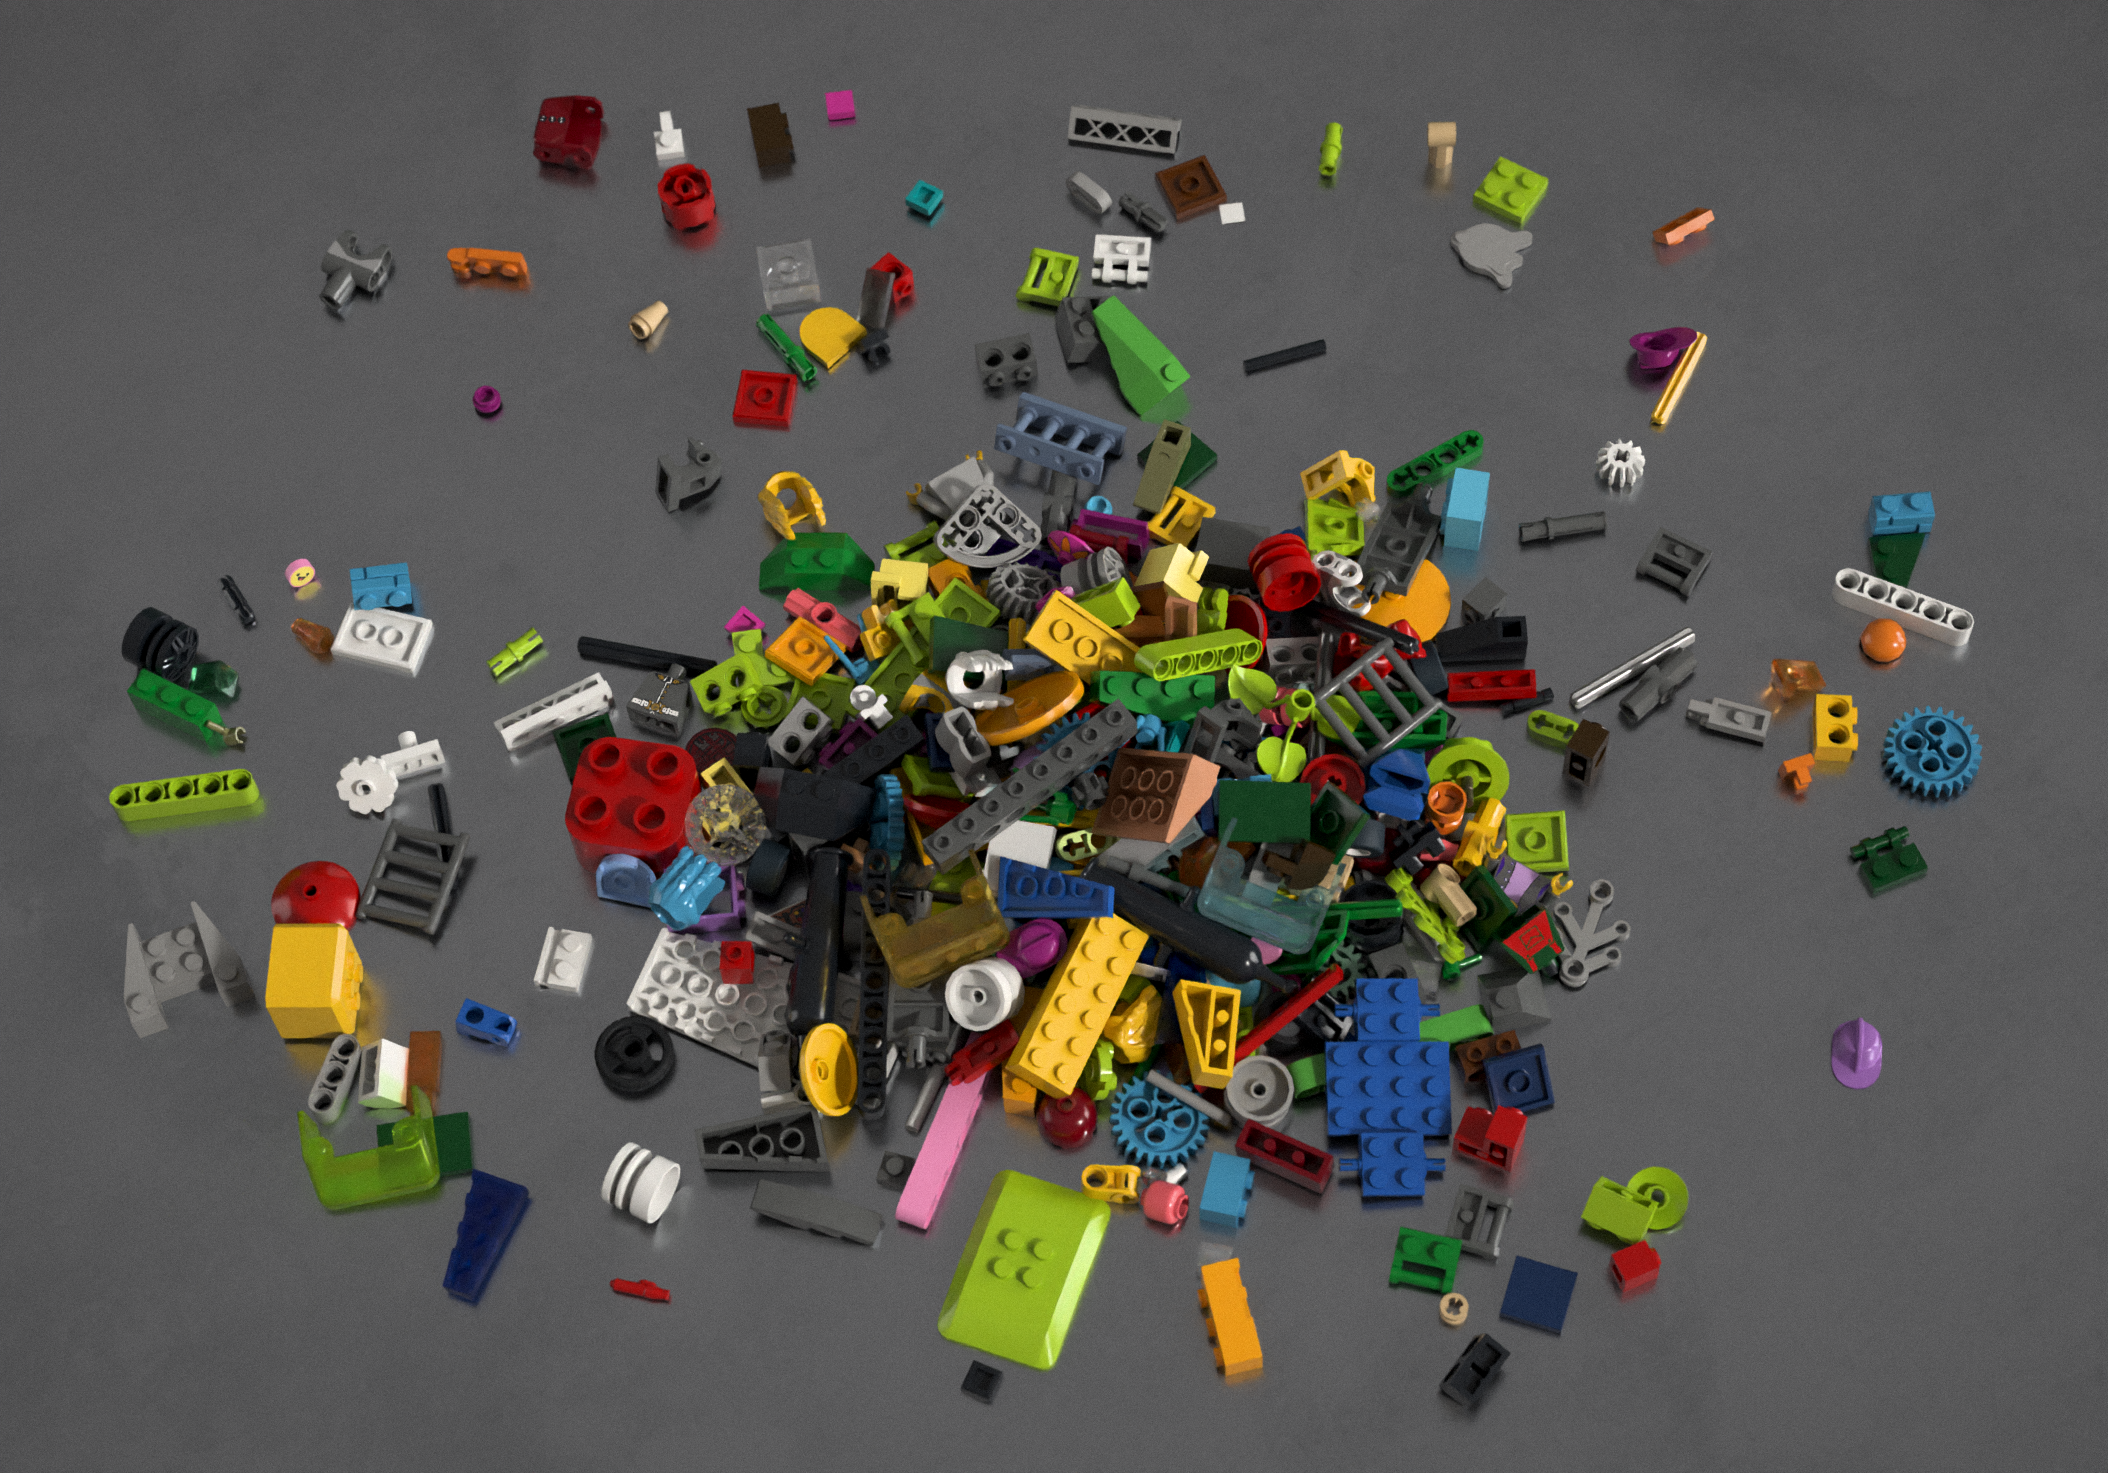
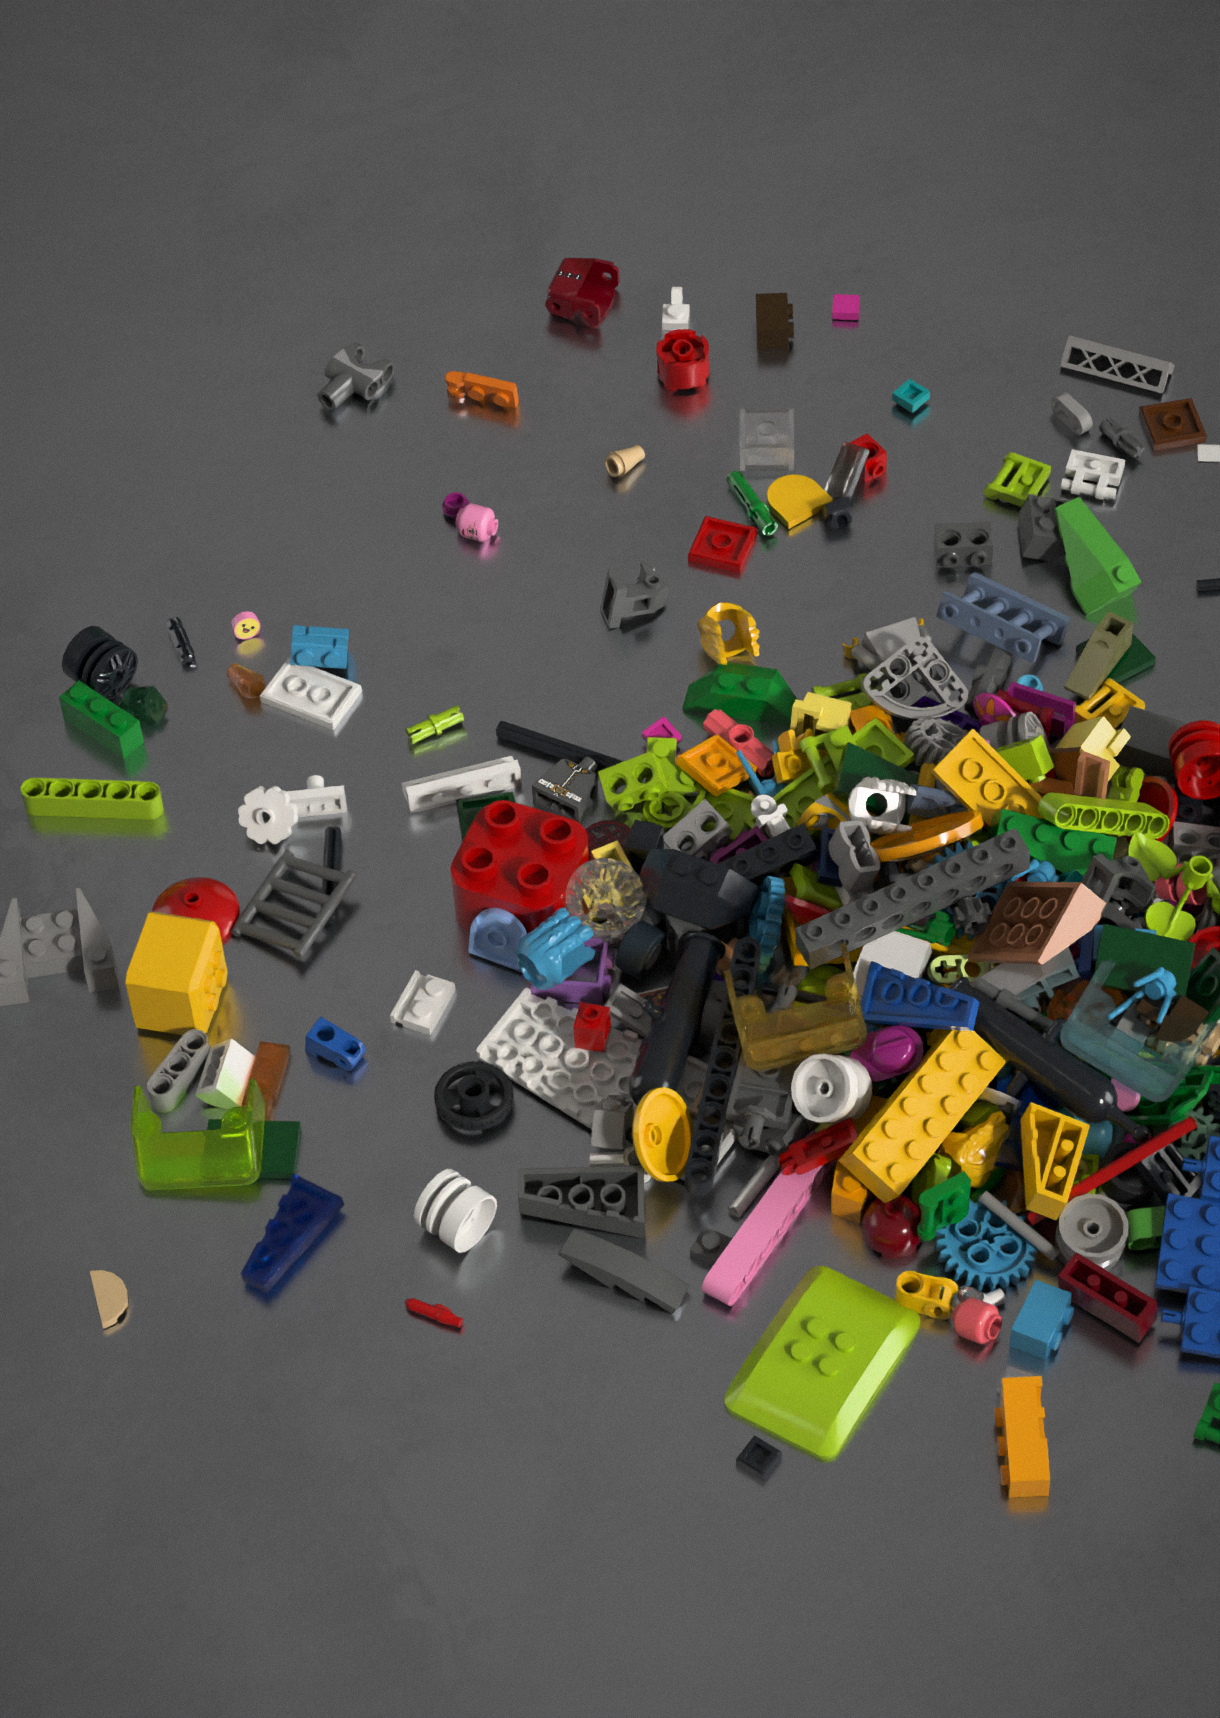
camera: 10 degrees right, 10 degrees down
olive hand [205,720,246,746] -> none
none -> tan tile [90,1270,128,1329]
none -> bright pink head [455,503,498,542]
none -> green plate [917,1171,971,1241]
none -> dark azure plant [1107,967,1177,1023]

